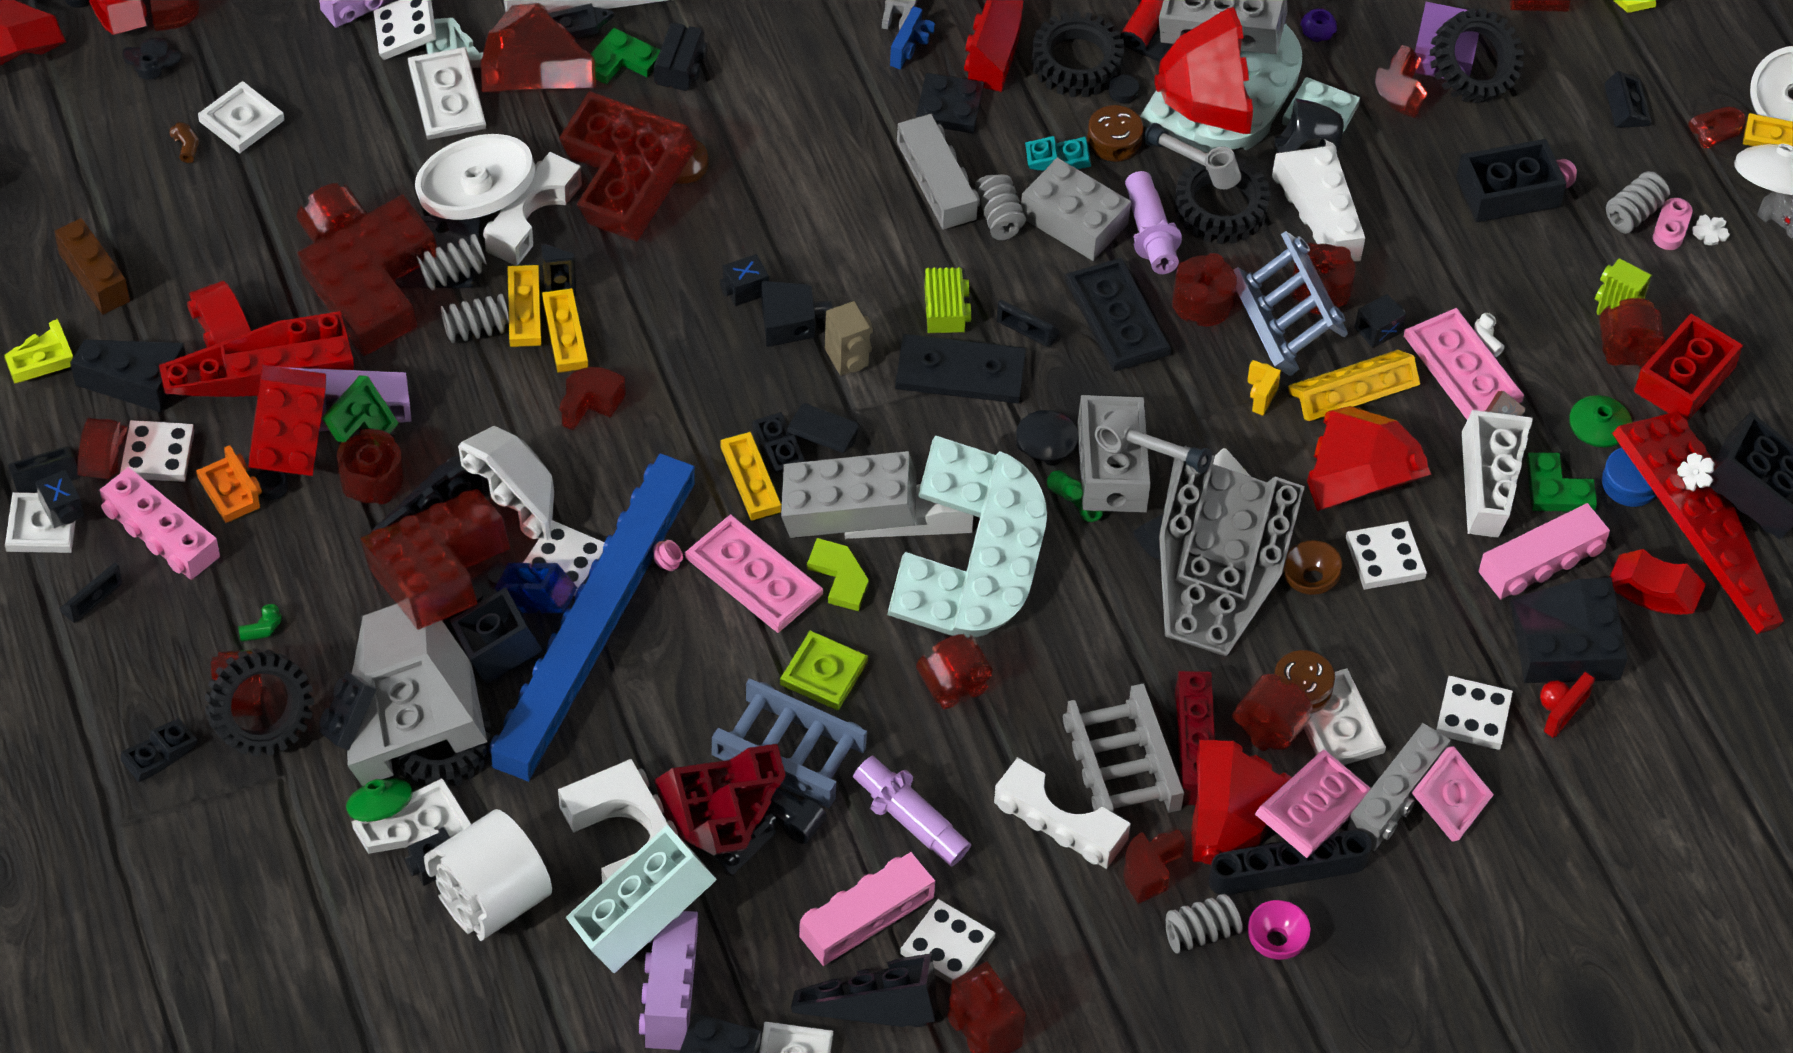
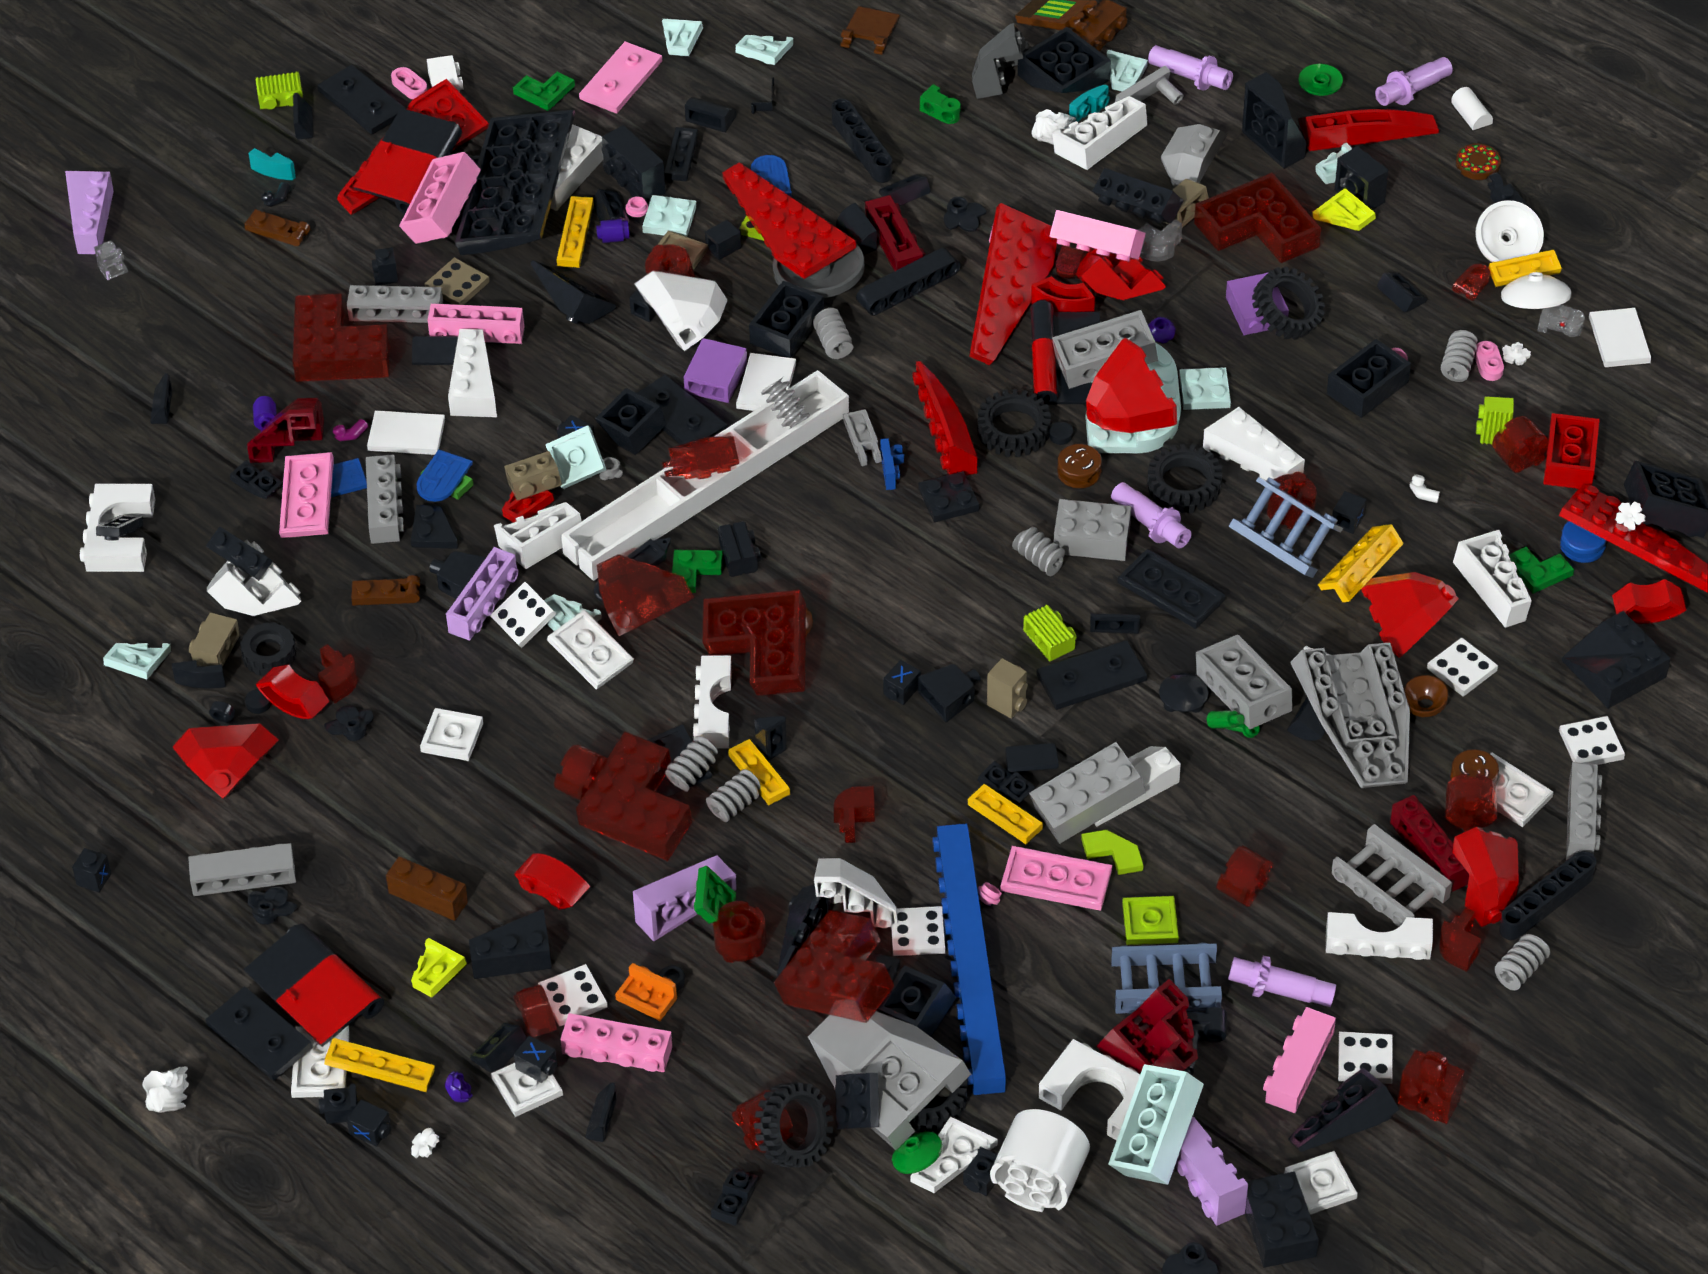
camera: 25 degrees left, 5 degrees down
red wedge [159,311,354,397] -> none
reddish brown arm [169,122,199,163] -> none
green arm [238,604,282,642] -> none
red brick [248,365,326,476] -> none
white dish [415,134,535,220] -> none
clear blue piece [495,563,578,613] -> none
yellow plate [542,288,588,373] -> none
light aqua plate [887,436,1047,637] -> none
light grey brick [897,114,980,229] -> none
teal slope [1025,136,1091,171] -> none
light grey piece [1095,409,1212,474] -> none
light grey piece [1144,123,1241,189] -> none
clear red brick [1172,253,1237,326] -> none
yellow bracket [1248,360,1281,416] -> none
dark pink piece [1248,900,1311,960] -> none
bright pink plate [1255,749,1371,858] -> none
black piece [1275,98,1344,153] -> none
clear red brick [1375,45,1428,118] -> none
bright pink plate [1404,308,1524,420] -> none
bright pink tile [1412,746,1494,841] -> none
bright pink brick [1478,503,1610,600] -> none
tile [1485,391,1526,416] -> none
red tile [1540,672,1595,738] -> none
green dish [1569,395,1632,448] -> none

